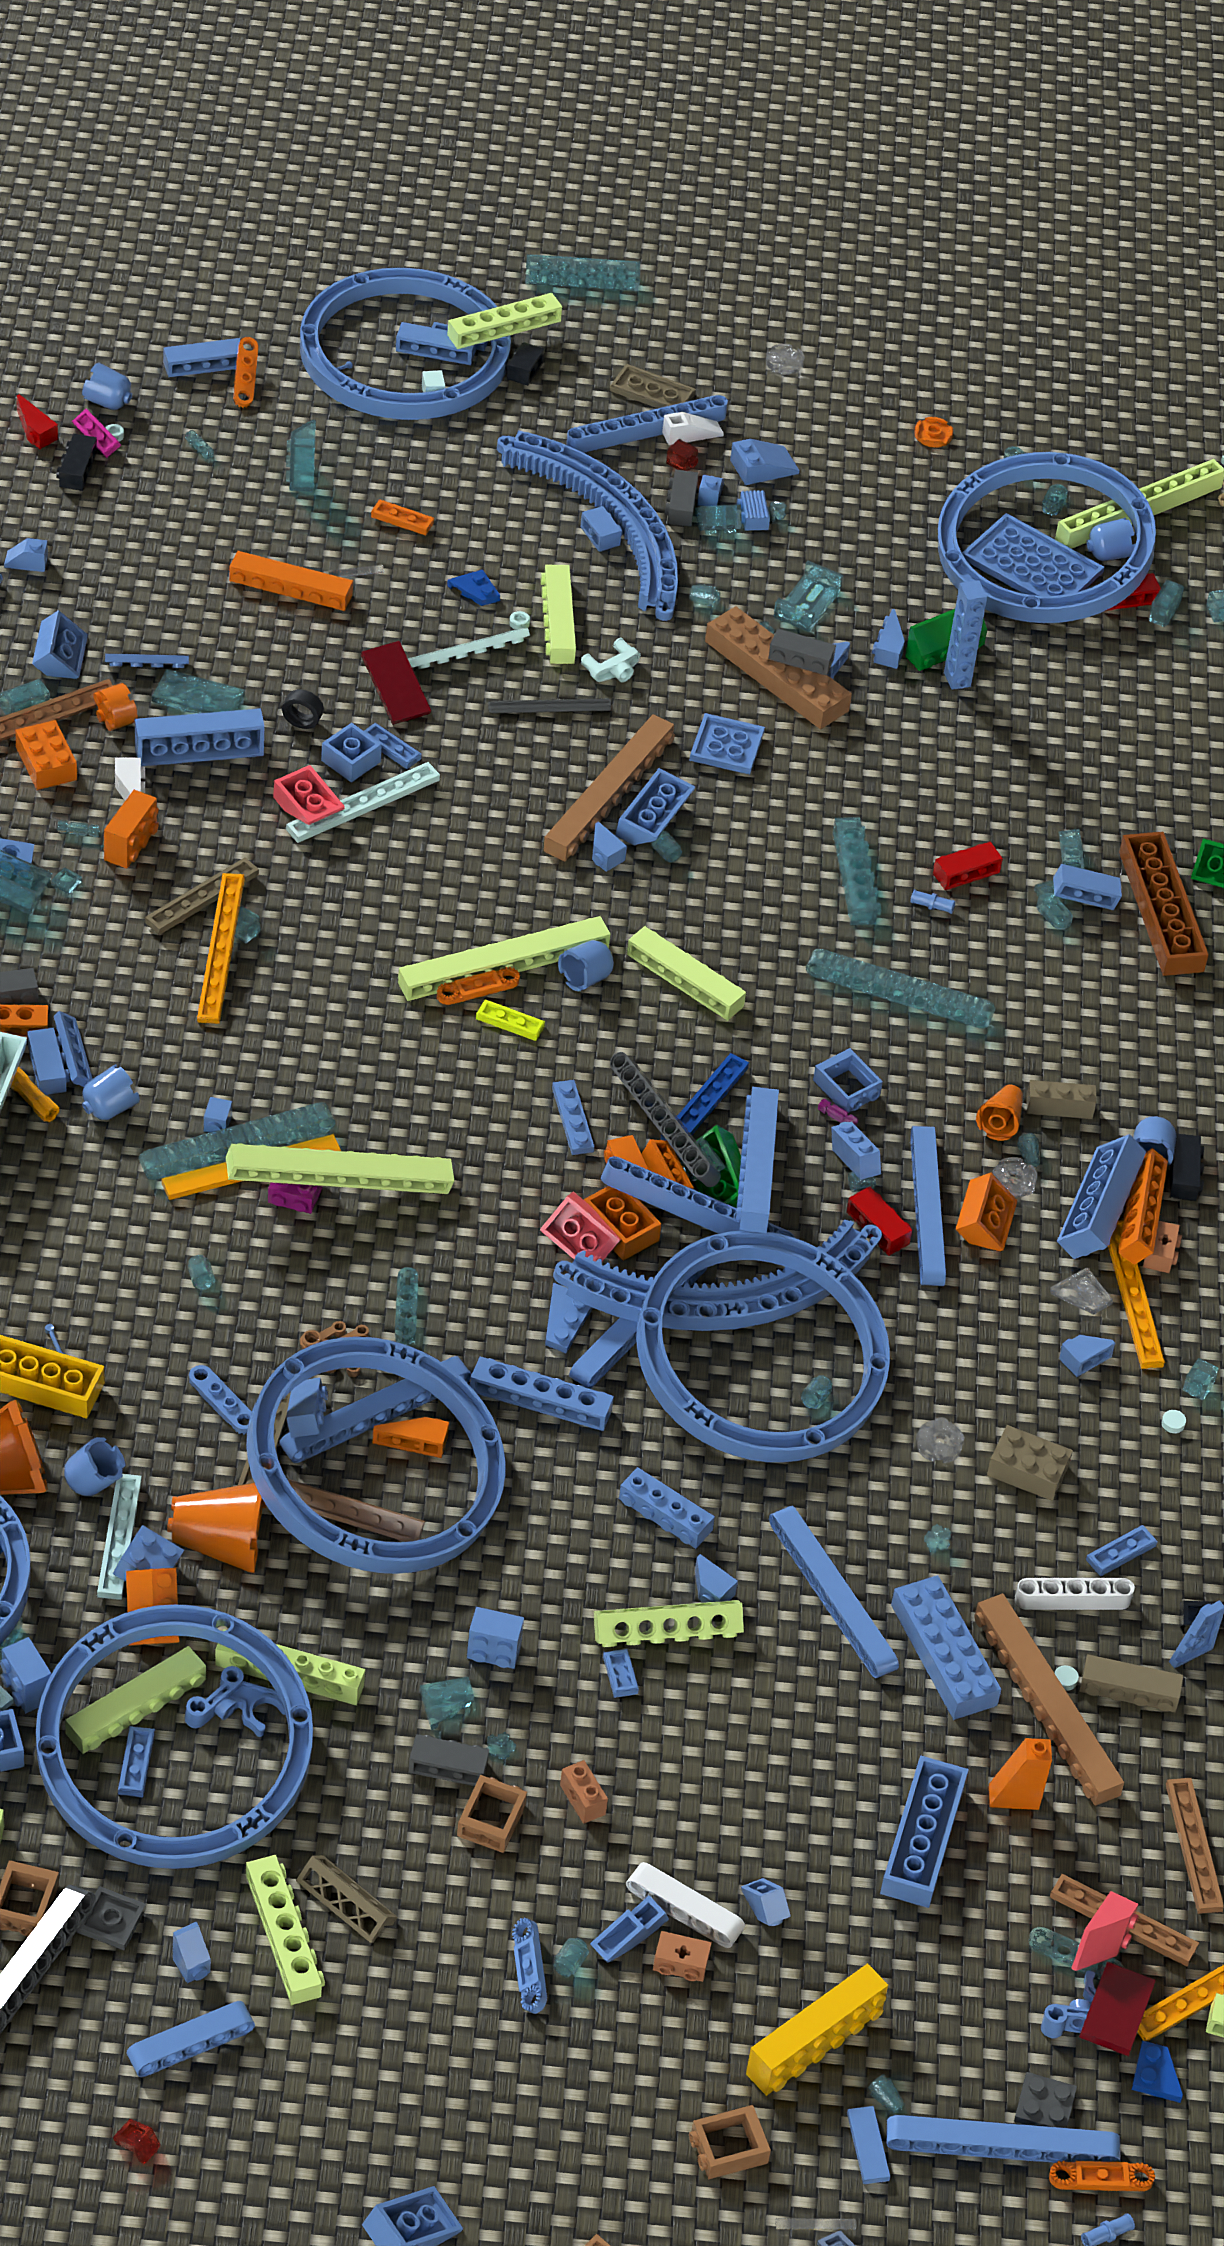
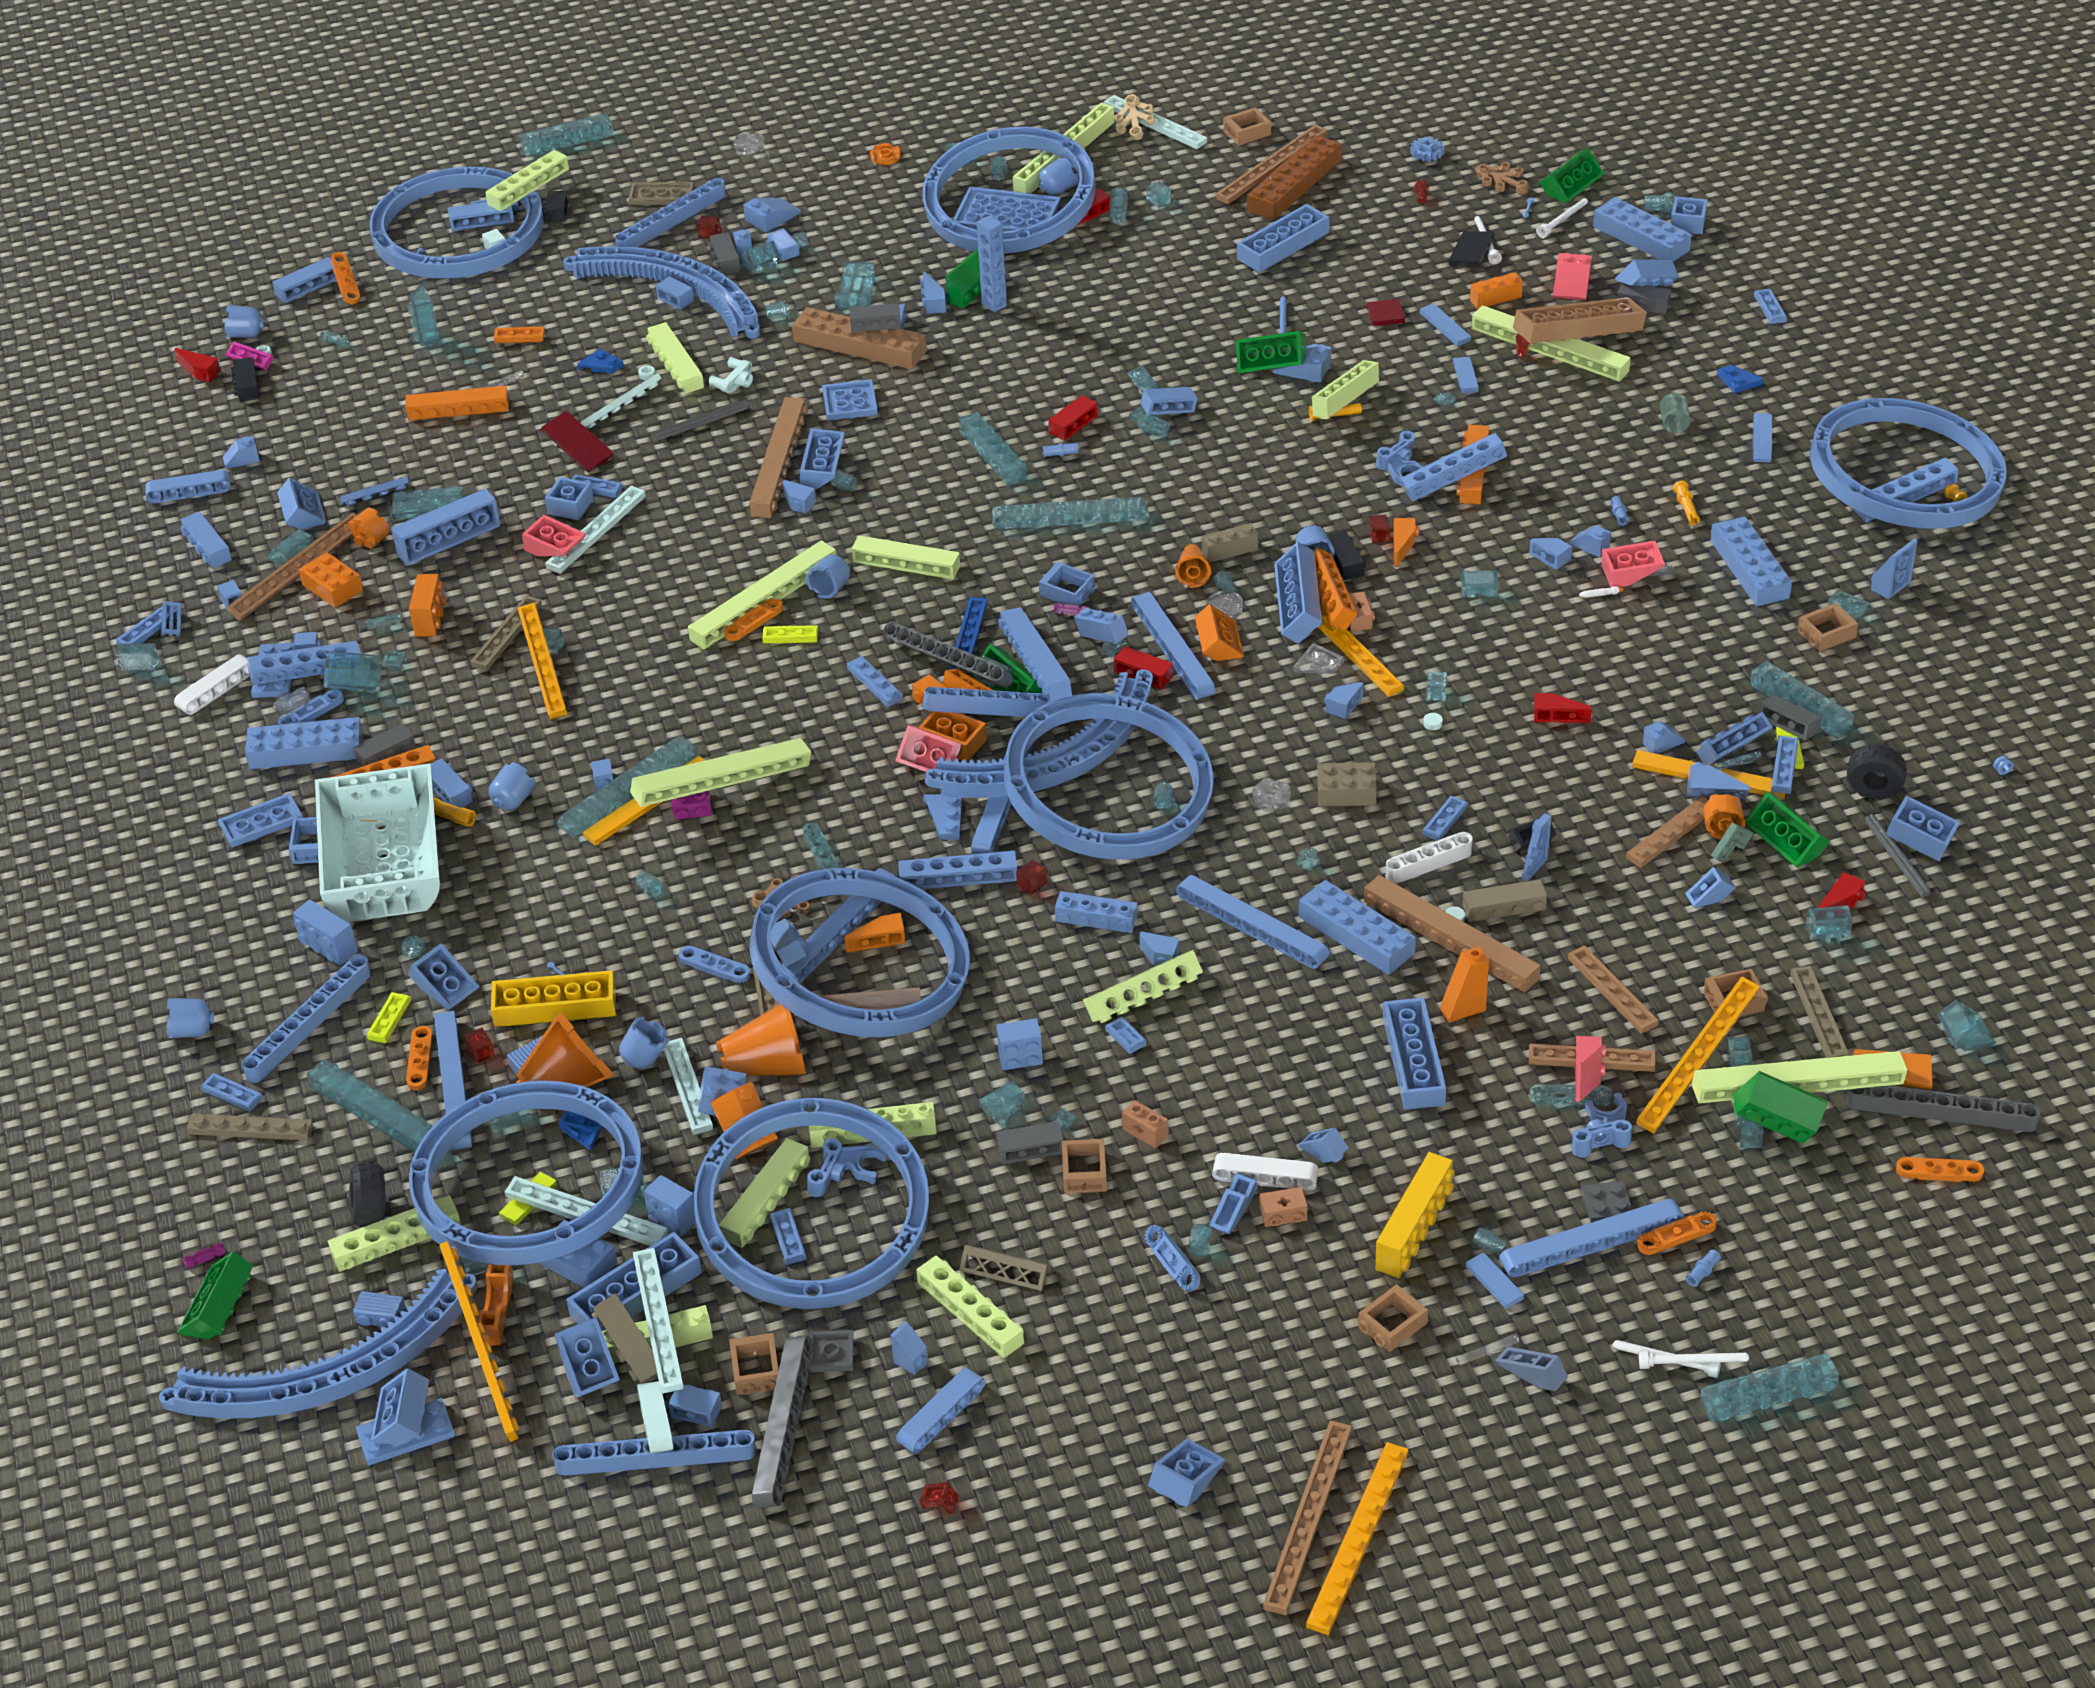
camera: 15 degrees left, 5 degrees down
medium blue plate [54,1011,93,1087] -> none
white slope [115,758,145,801] -> none
black tyre [282,689,324,729] -> none
white slope [662,412,724,445] -> none
dark red tile [1079,1962,1156,2056] -> none
dark orange brick [1119,832,1209,976] -> none
blue wing [1131,2040,1183,2103] -> none
none -> clear red brick [1016,860,1047,895]

